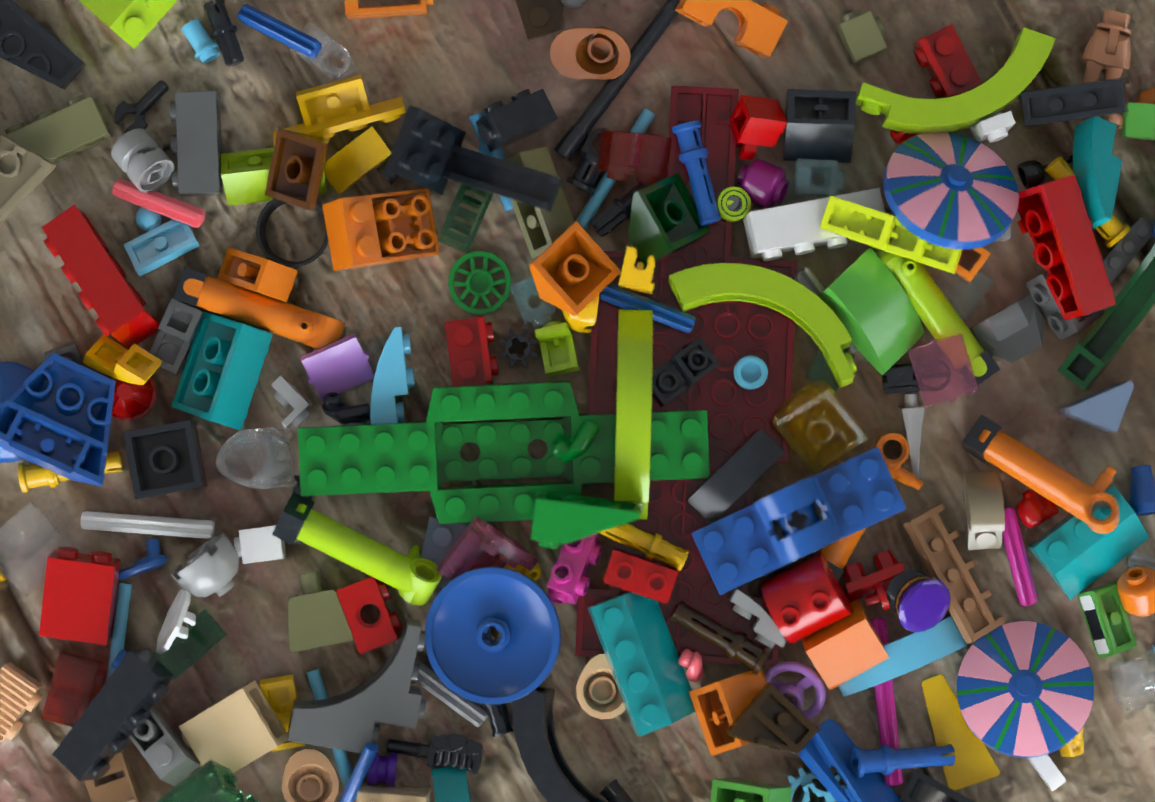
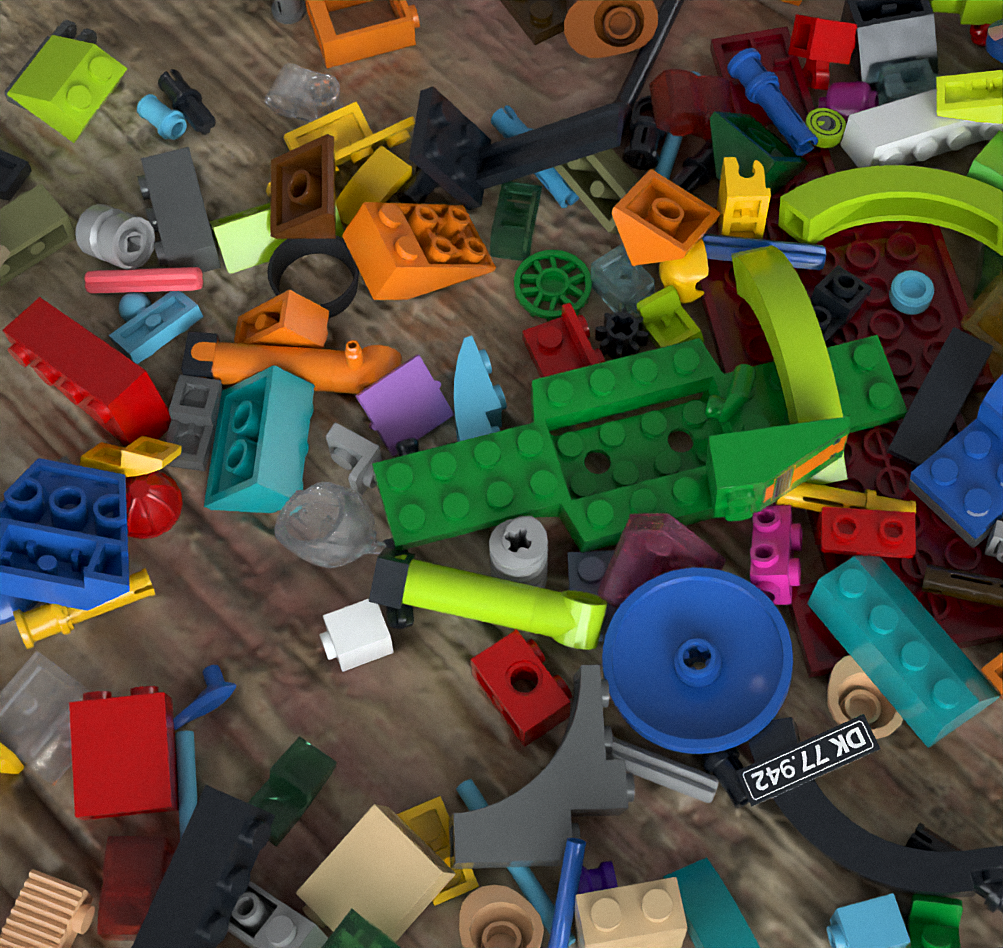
camera: 15 degrees left, 25 degrees down
white axle [80,511,215,539] -> none
black bar [114,80,169,133] -> none
black brick [123,420,208,499] -> none
white piece [156,589,196,654] -> none
light grey cylinder [171,532,239,597] -> none
blue axle [237,4,322,58] -> none
olive torso [288,571,354,653] -> none
black piece [387,733,484,775] -> none
black brick [475,89,558,153] -> none
coral arm [678,649,704,682] -> none
none -> light grey piece [489,516,548,588]
none -> black sticker [736,714,881,807]

